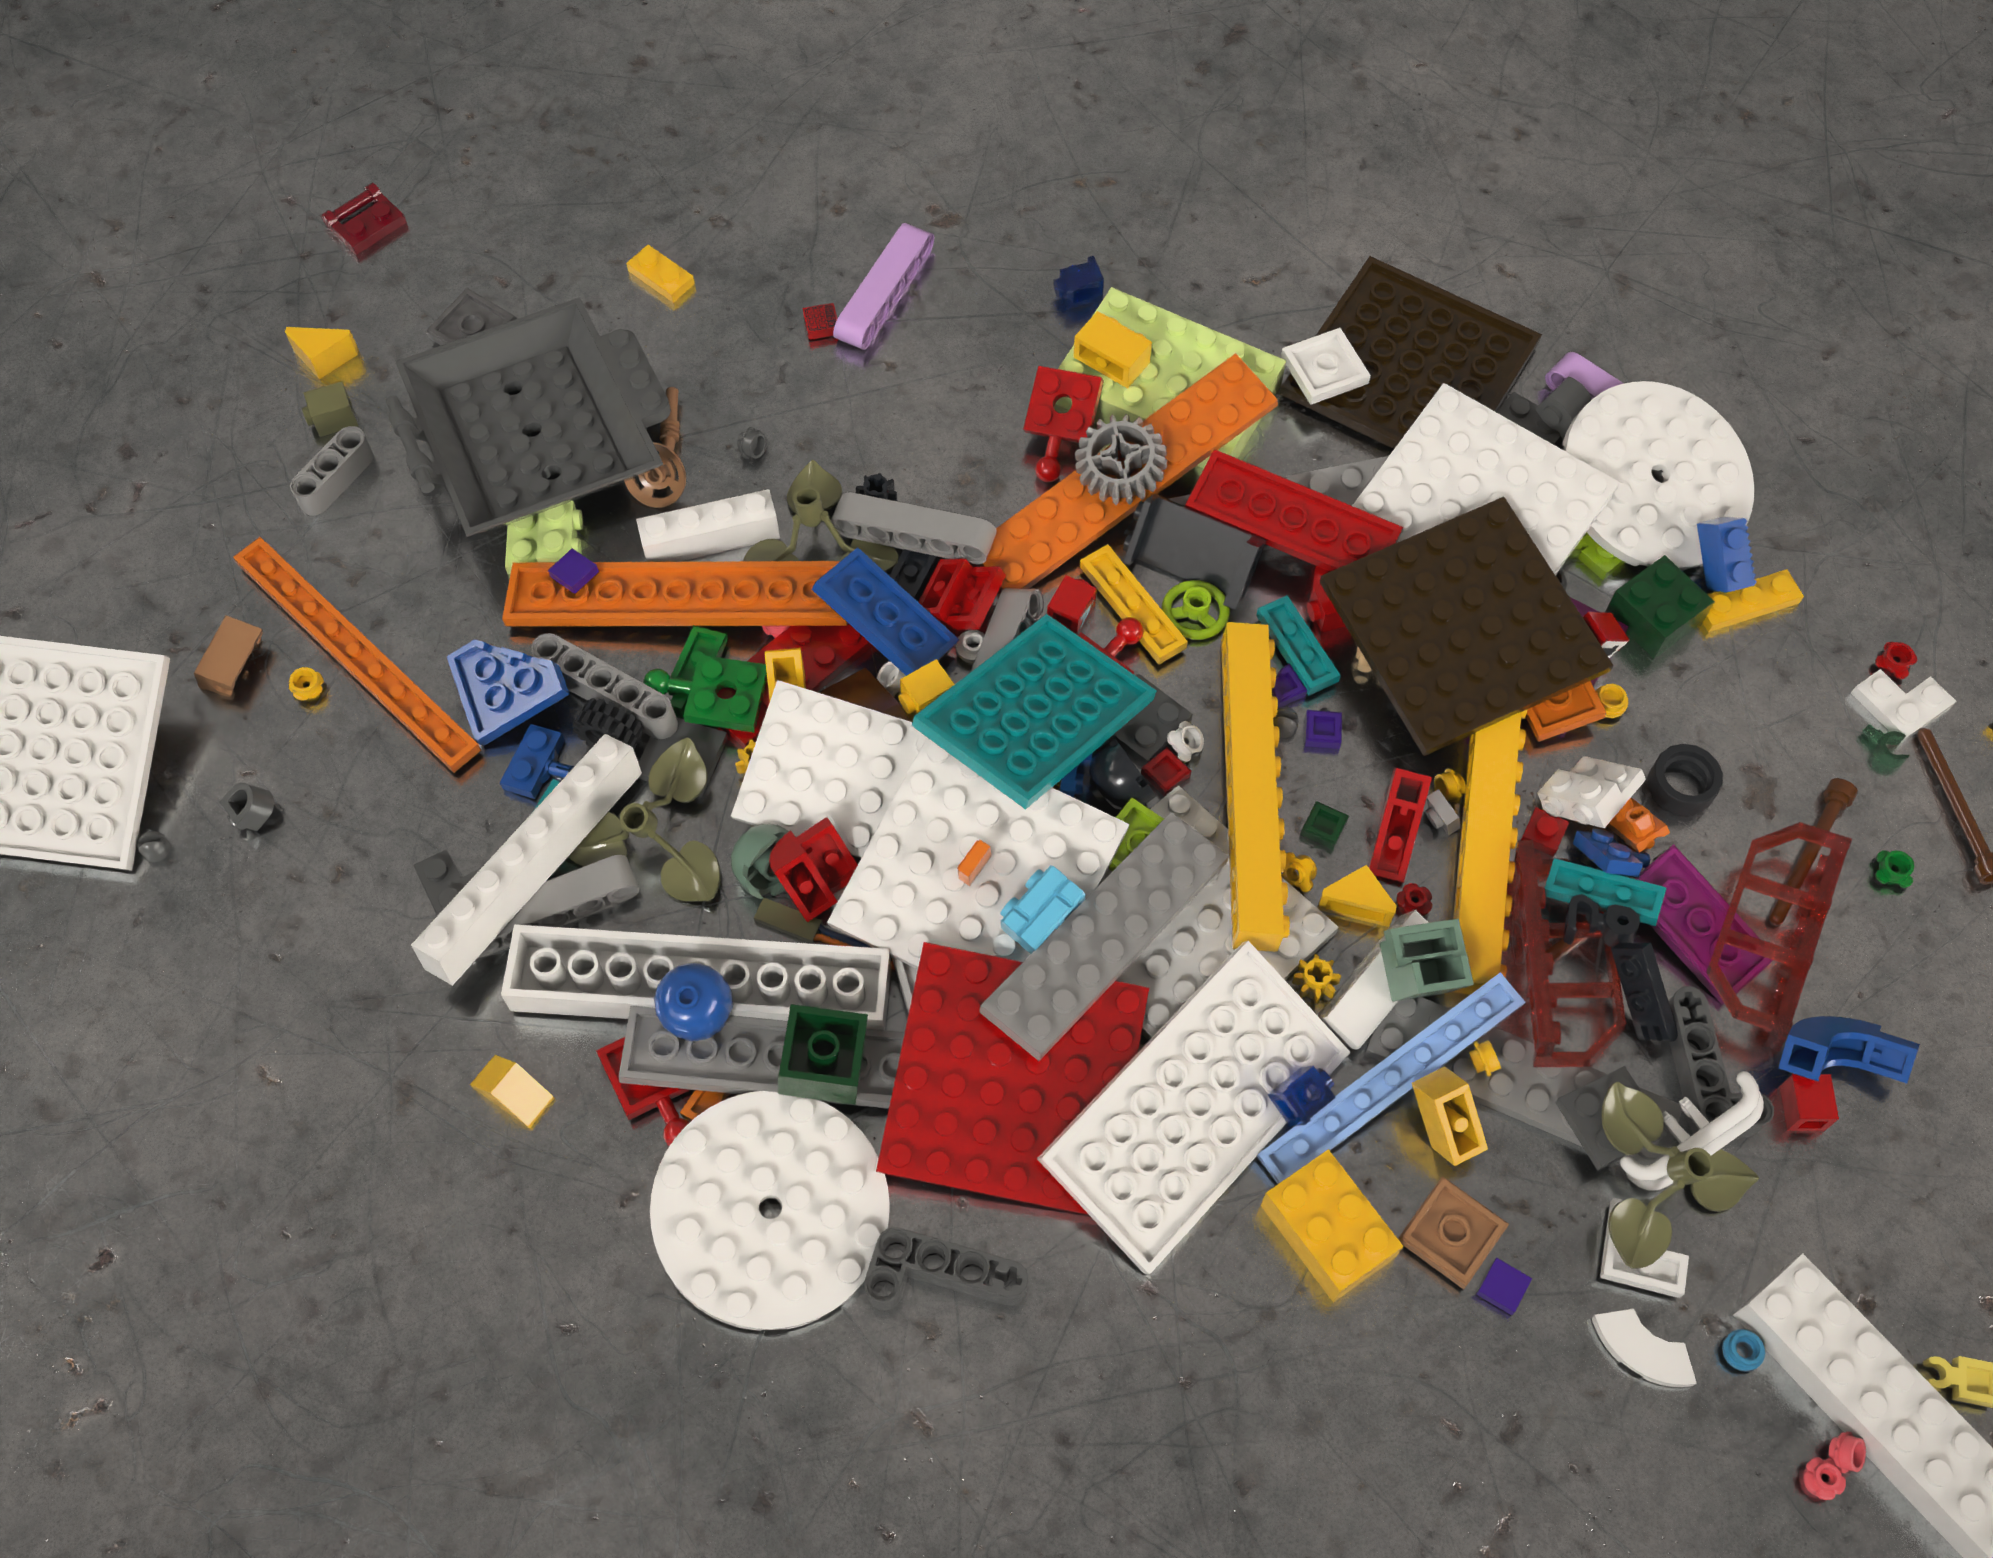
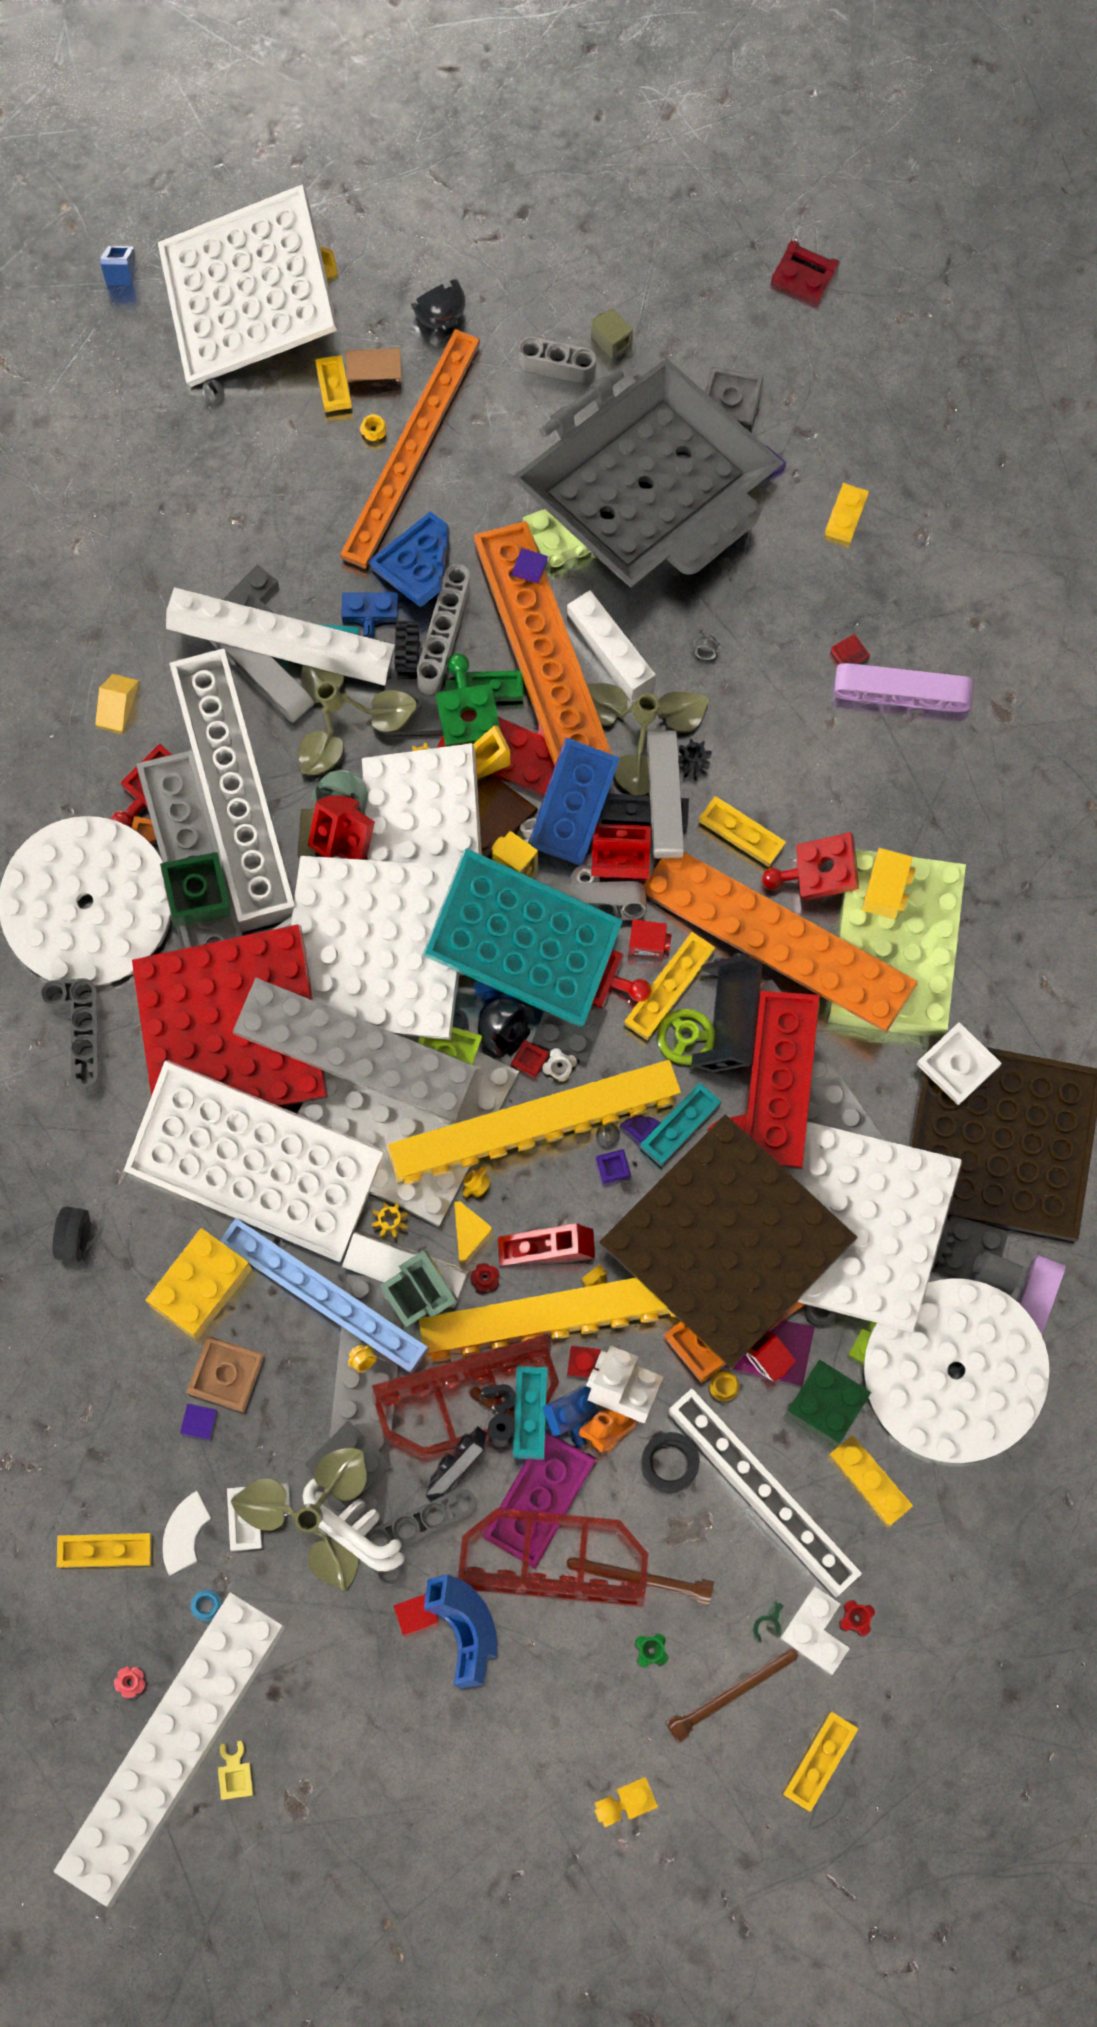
camera: 70 degrees right, 10 degrees up
dark grey plate [220,783,274,831] -> none
yellow slope [285,327,359,379] -> none
medium nougat dish [625,387,686,508] -> none
blue cylinder [654,963,733,1041] -> none
orange tile [957,839,991,886] -> none
medium azure brick [1000,865,1086,954] -> none
clear blue brick [1053,256,1104,309] -> none
light grey gear [1075,414,1167,505] -> none
clear blue brick [1267,1065,1336,1126] -> none
dark green tile [1300,801,1349,850] -> none
yellow brick [1412,1066,1488,1166] -> none
light grey plate [1425,789,1461,836] -> none
blue brick [1697,517,1757,593] -> none
coral plate [1829,1432,1866,1474] -> none
none -> black tyre [52,1206,90,1262]
none -> yellow plate [57,1533,152,1568]
none -> yellow plate [315,355,352,412]
none -> black cylinder [410,279,466,331]
none -> white brick [668,1388,862,1598]
none -> yellow plate [698,796,786,868]

